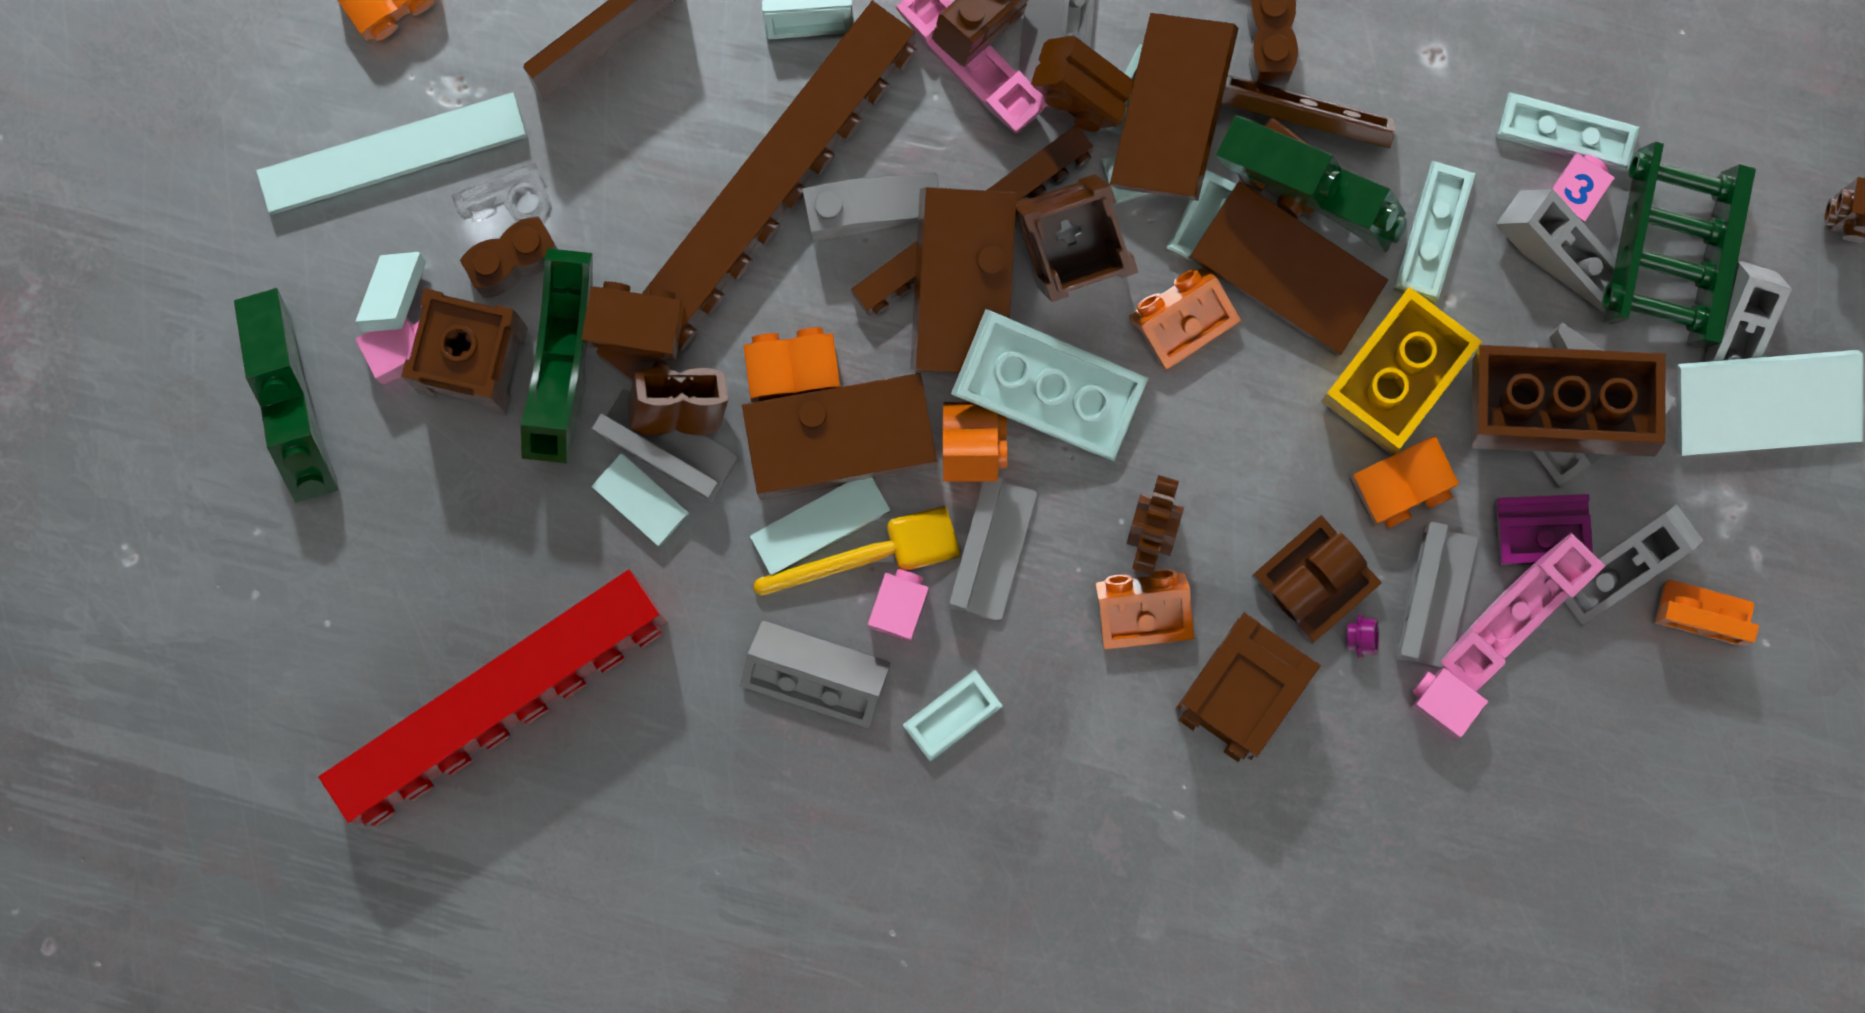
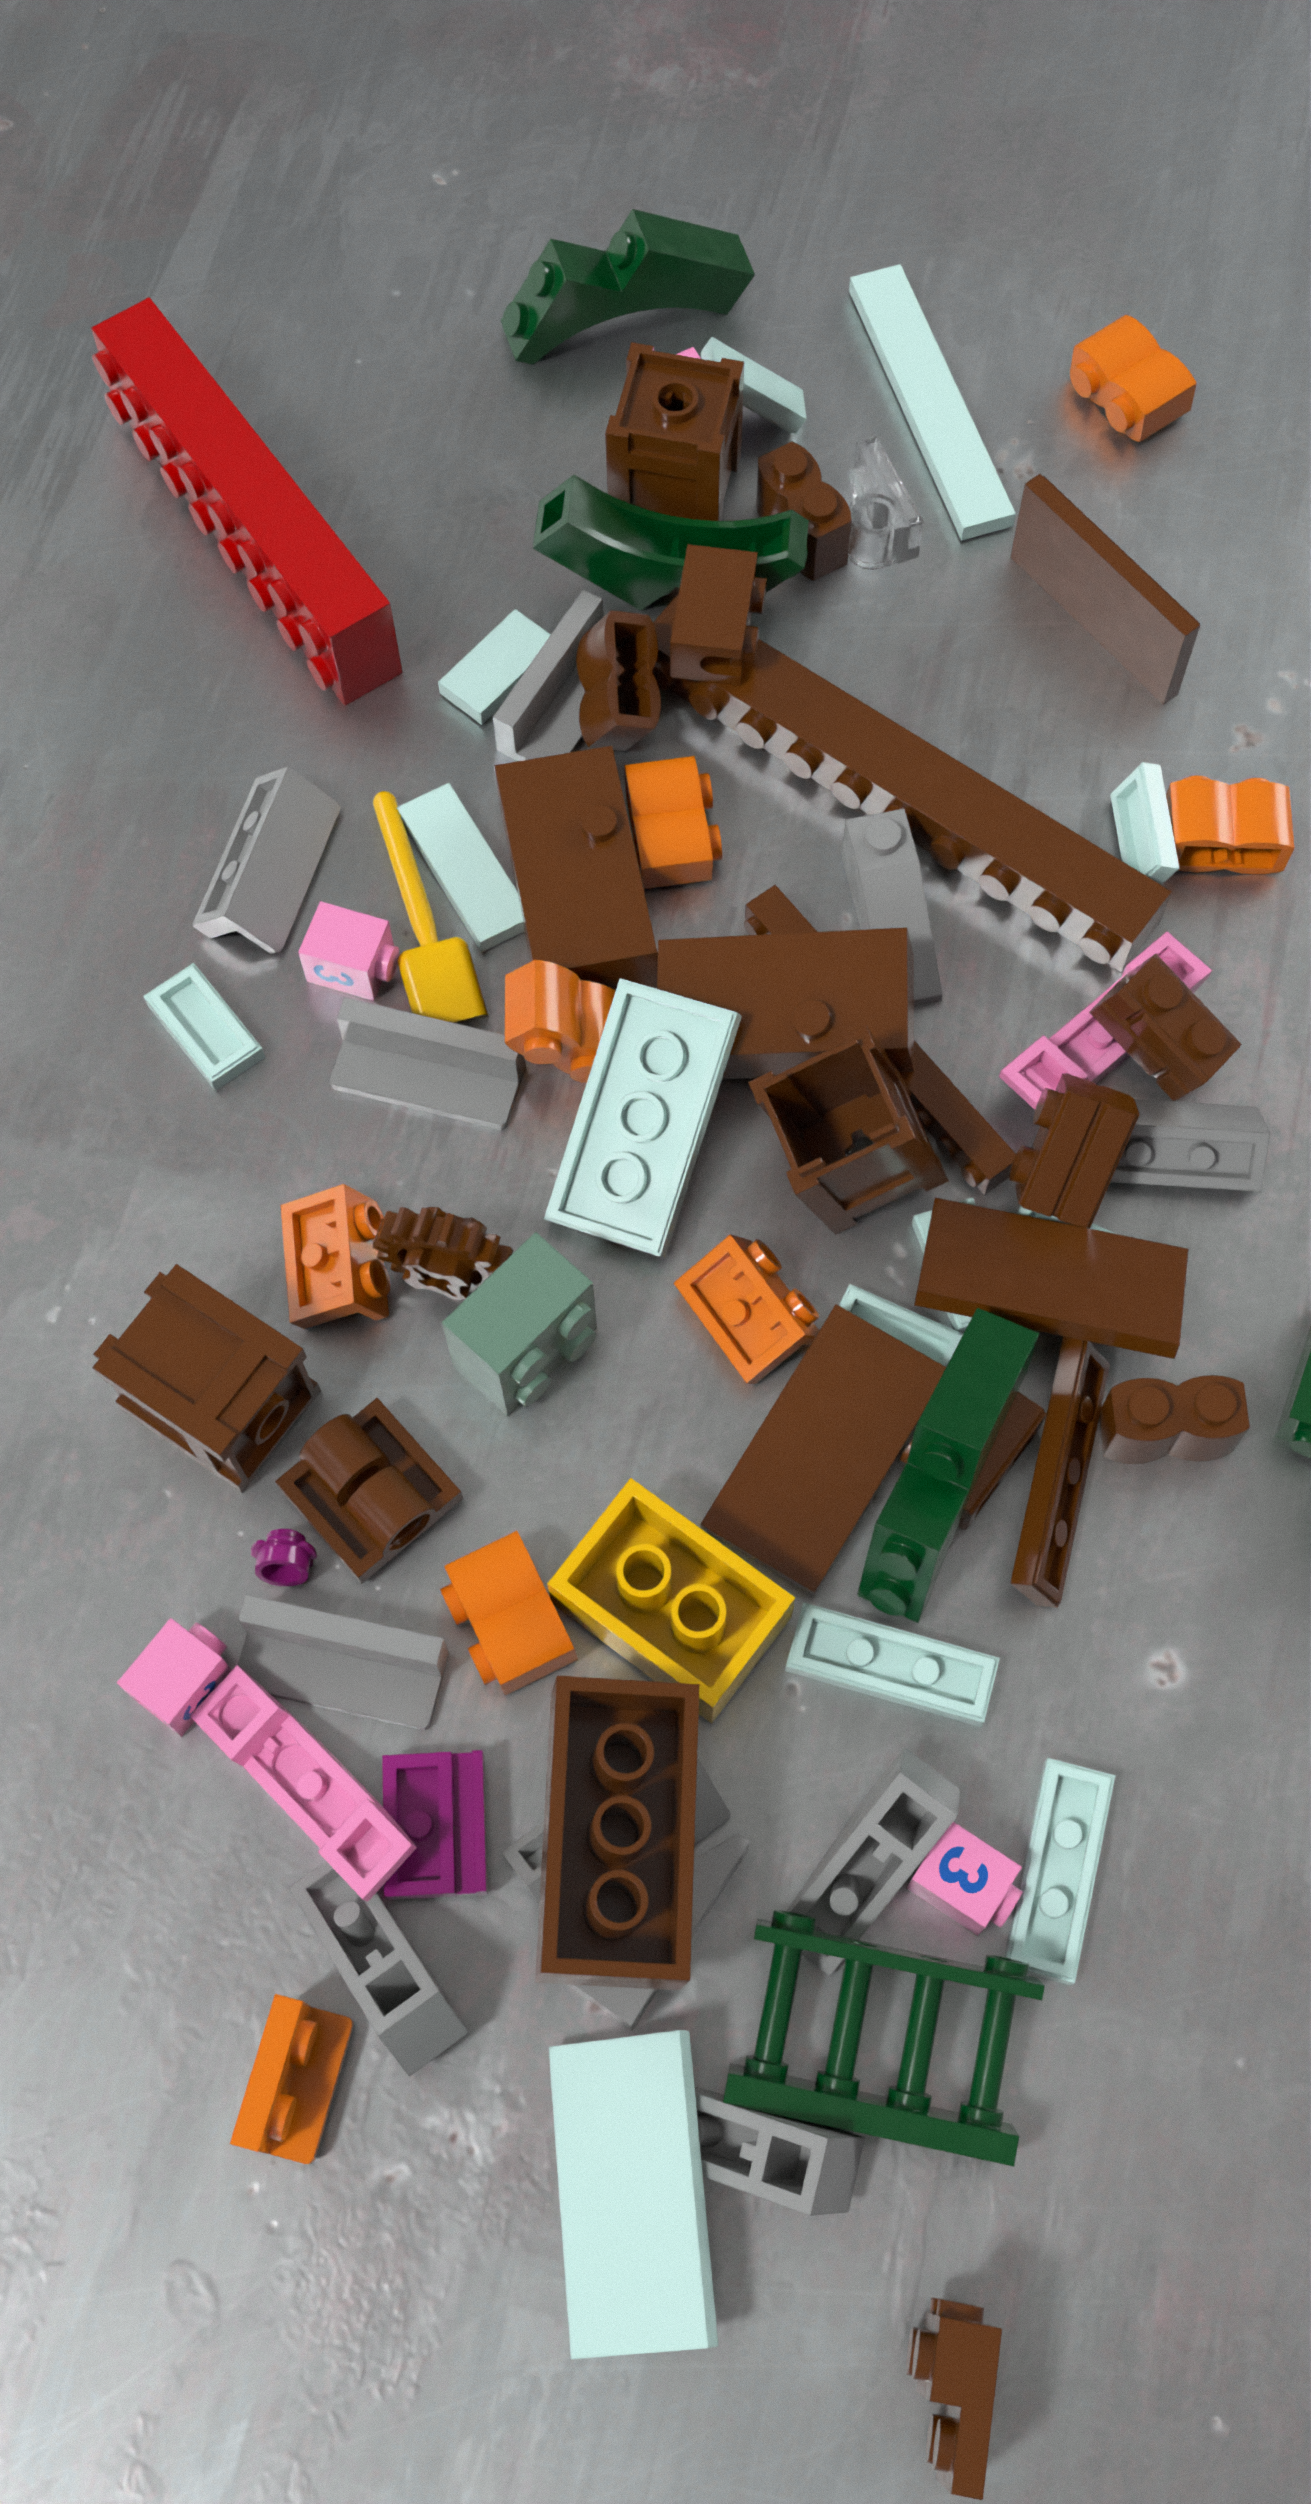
camera: 85 degrees right, 15 degrees down
none -> sand green brick [442,1232,597,1416]

